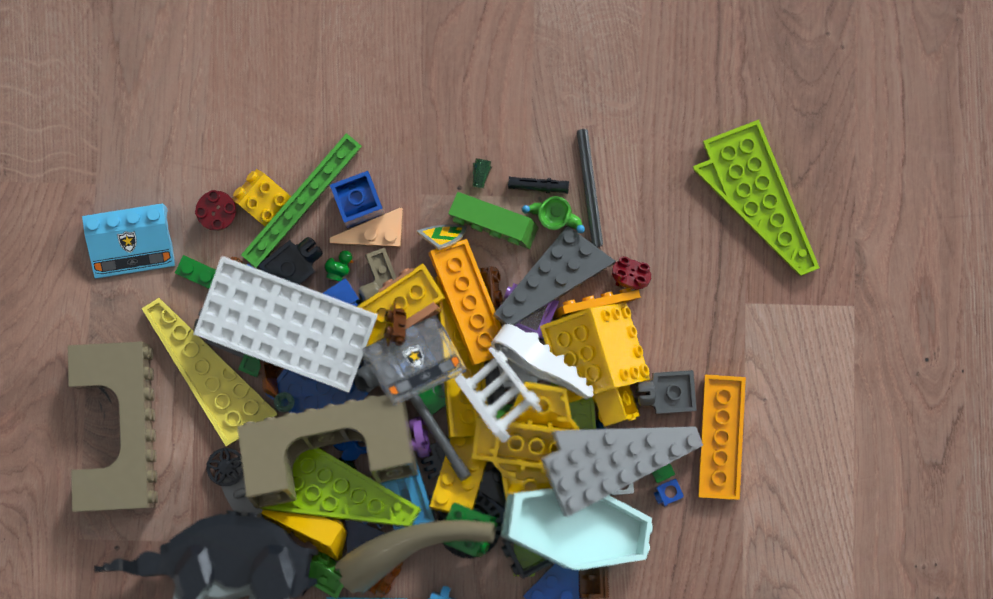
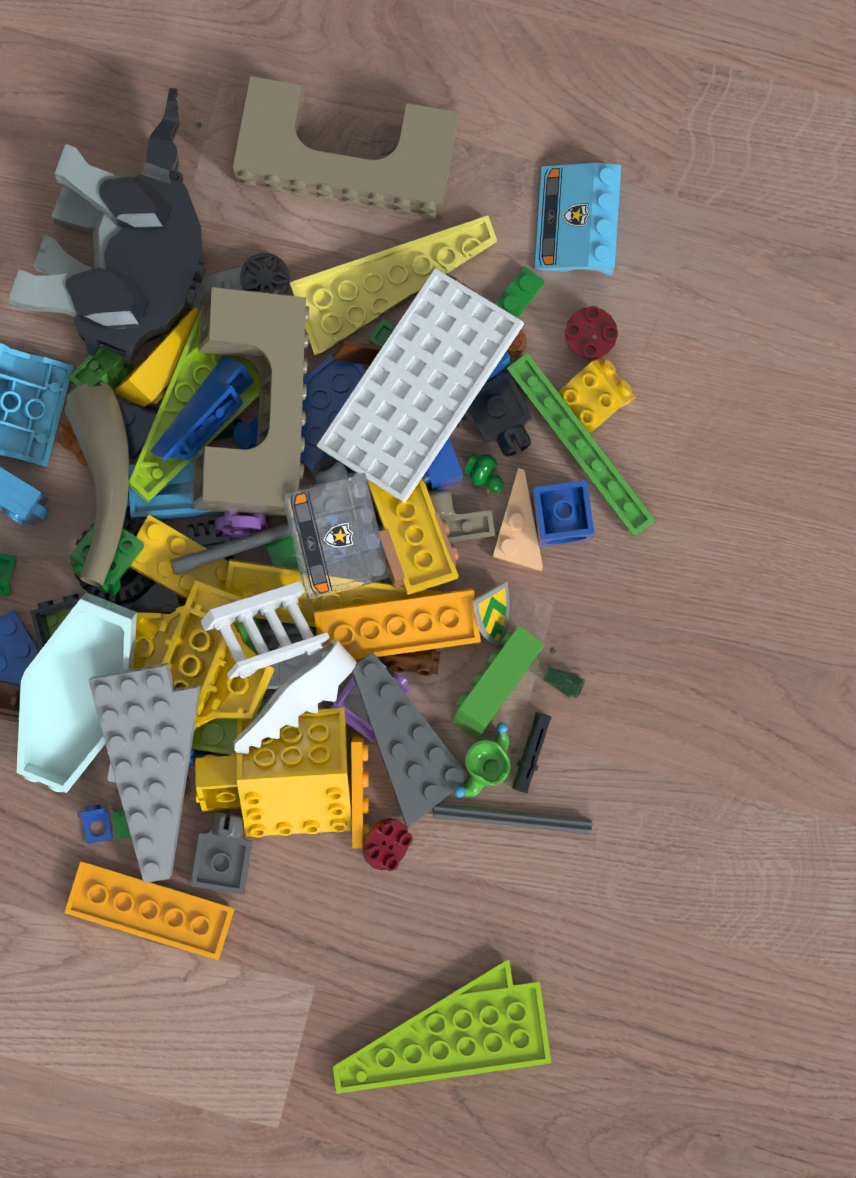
camera: 110 degrees right, 0 degrees up
cone [274,392,294,413] -> none
reddish brown hinge [384,302,406,347] -> none
none -> blue wedge [151,356,255,461]

